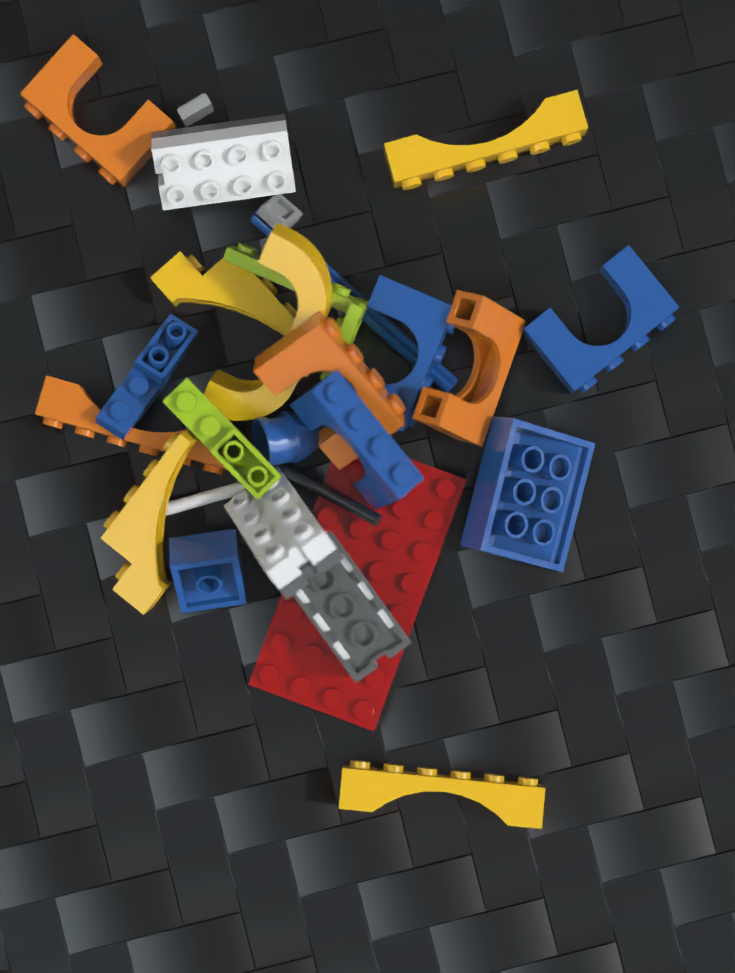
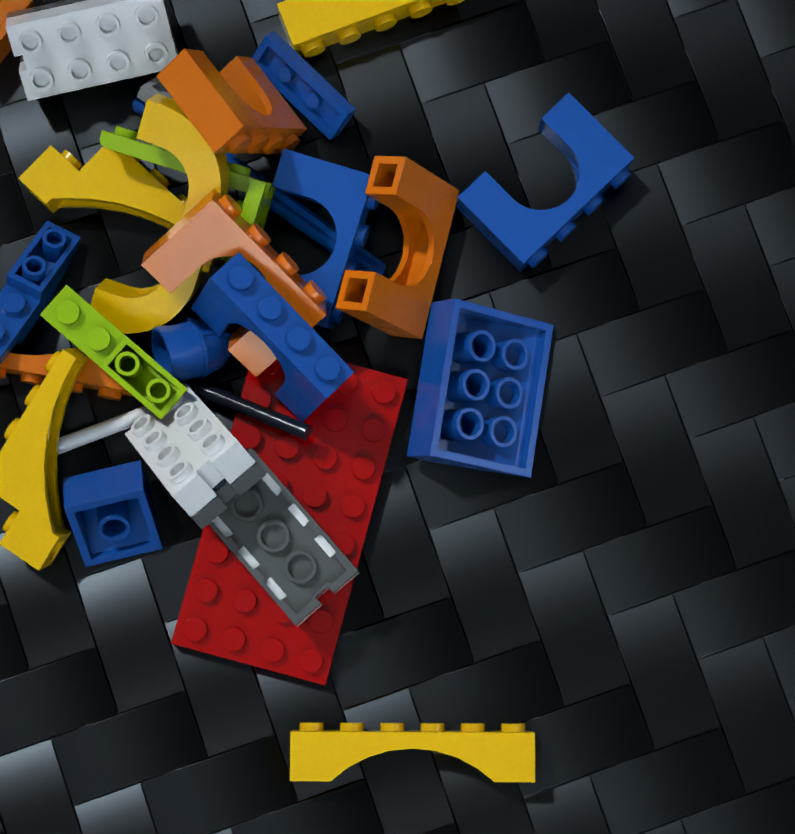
camera: 10 degrees left, 5 degrees down
none -> orange arch [156,48,307,155]
none -> blue plate [252,31,356,140]

